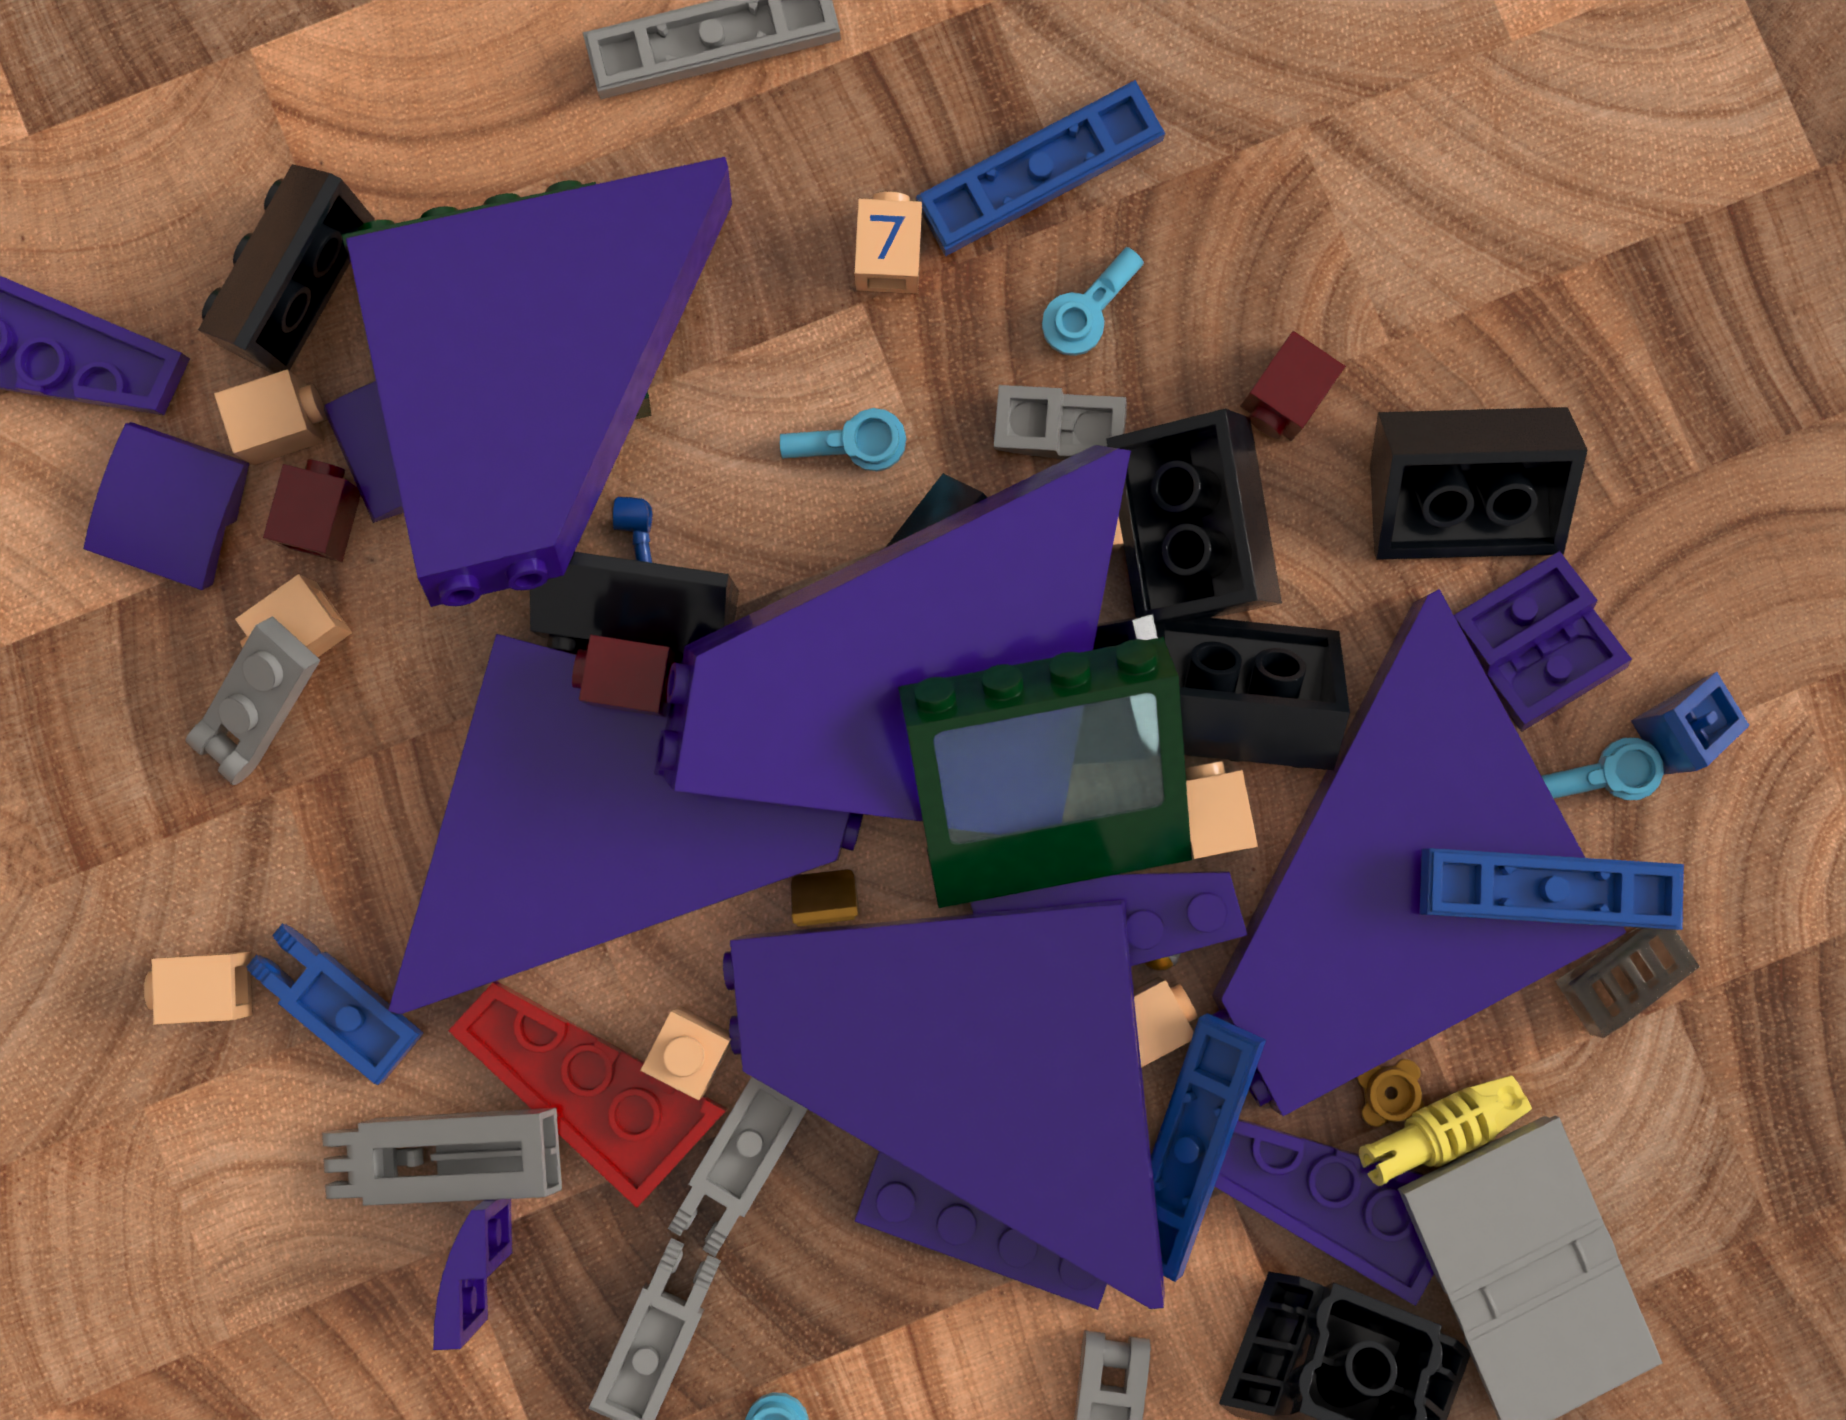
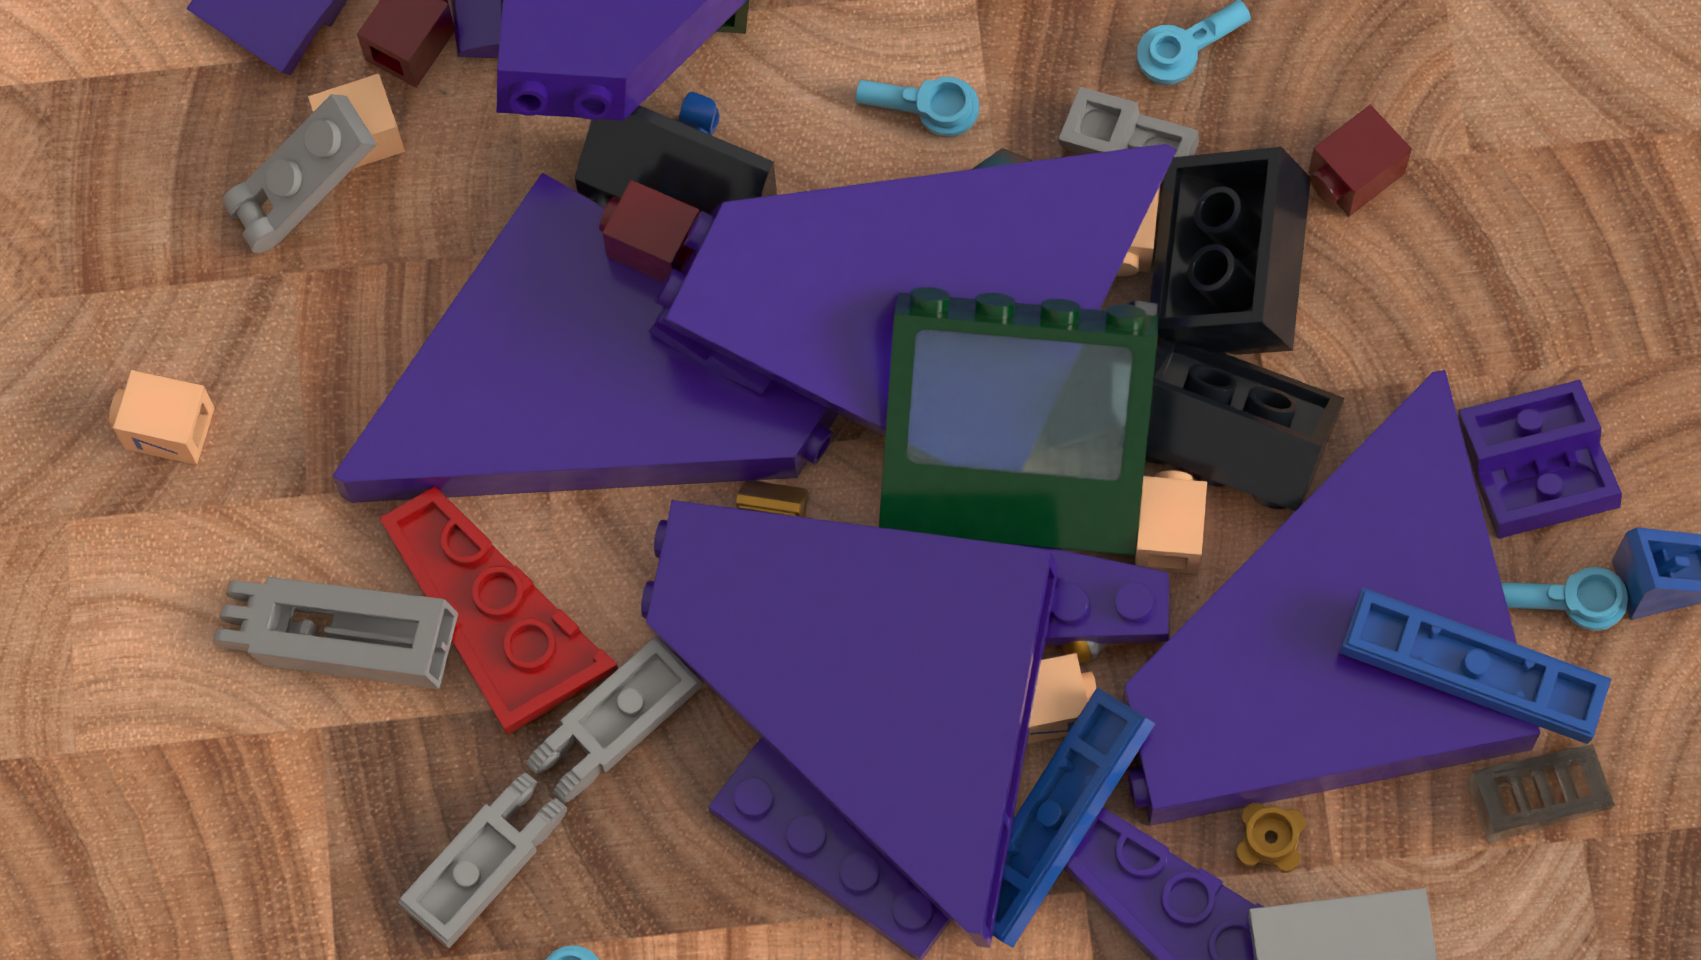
camera: 25 degrees right, 15 degrees down
blue hinge [246,923,424,1085] -> none
dark purple slope [433,1199,512,1350] -> none
light nougat brick [640,1006,731,1100] -> none
light yellow hinge [1359,1075,1532,1186] -> none
black slope [1370,407,1588,560] -> none

